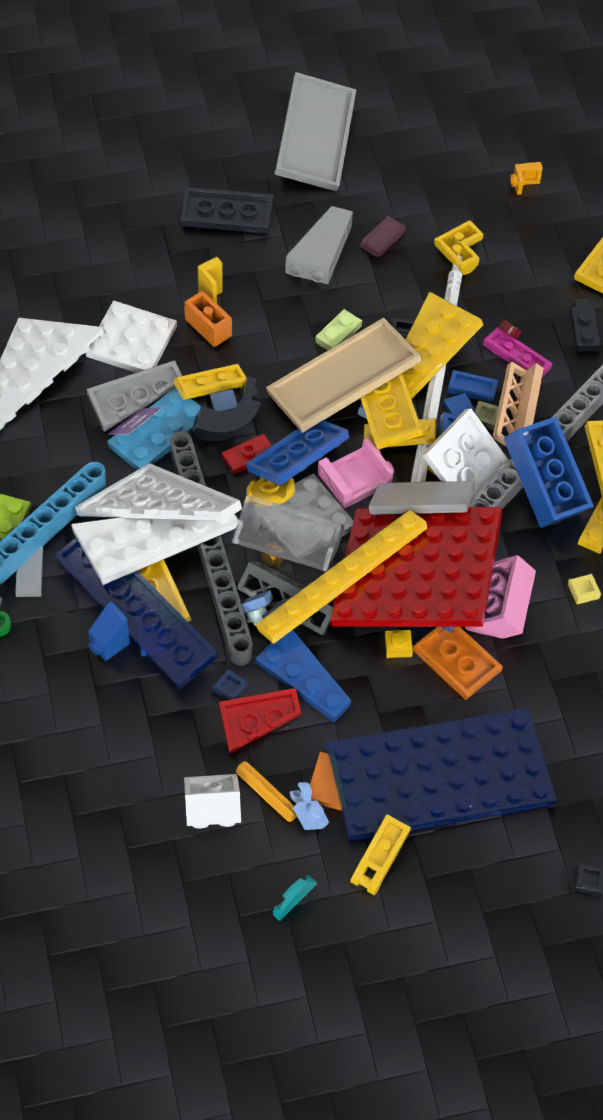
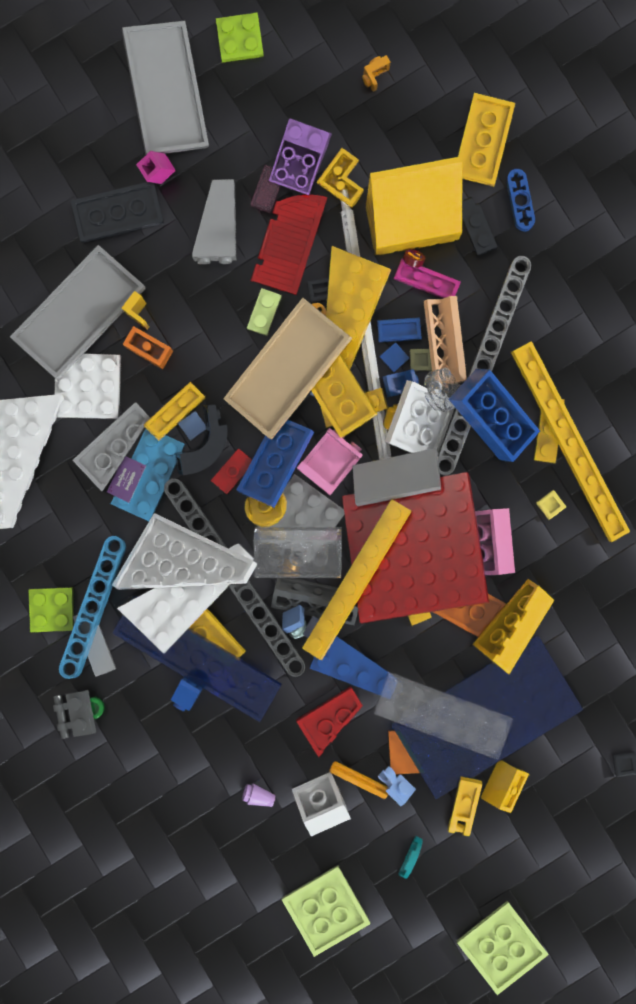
camera: 15 degrees left, 30 degrees up
dark blue tile [212,669,249,700] -> none
none -> light grey tile [10,245,146,380]
none -> dark pink brick [136,151,176,184]
none -> lime plate [216,13,264,63]
none -> lavender cone [242,784,275,807]
none -> red piece [250,195,327,295]
none -> medium lavender slope [269,118,332,195]
none -> yellowish green plate [282,865,370,956]
none -> yellow windscreen [366,156,462,255]
none -> clear brick [373,671,513,760]
none -> clear plate [424,367,461,412]
none -> yellowish green plate [457,901,548,995]
none -> yellow wedge [473,579,554,674]
none -> yellow panel [481,760,529,813]

